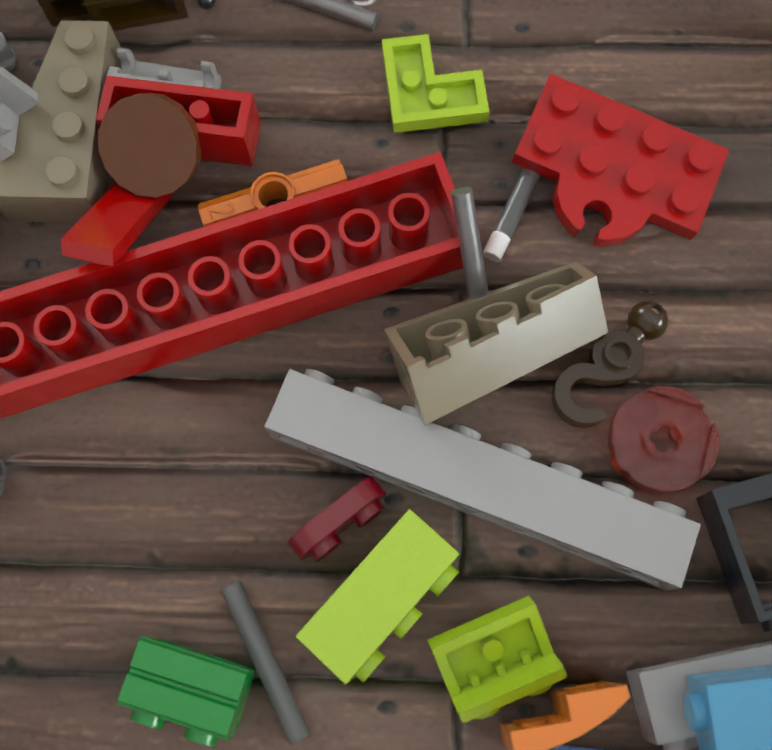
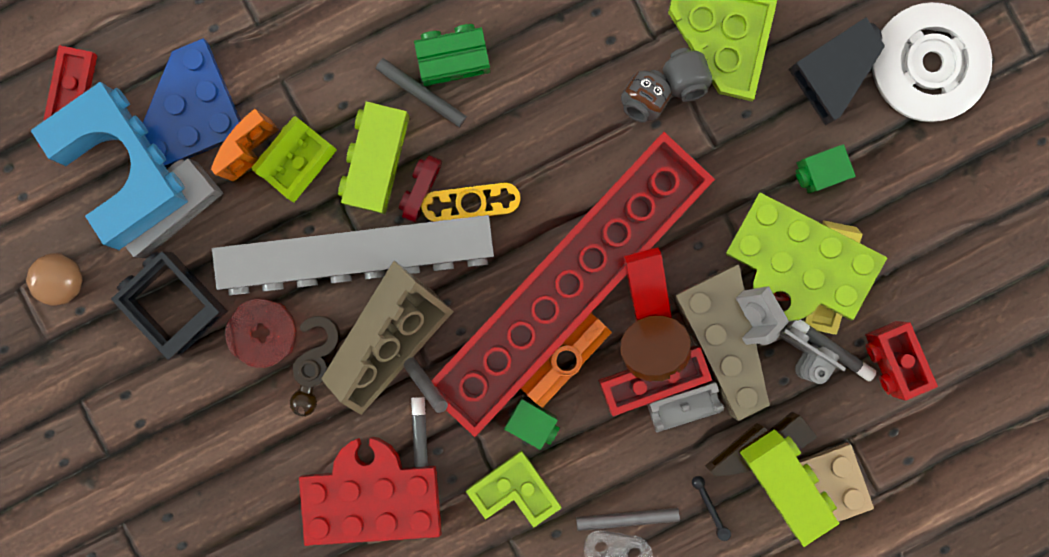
camera: 145 degrees right, 15 degrees up
none -> yellow beam [421,183,520,222]
none -> green brick [504,396,560,450]

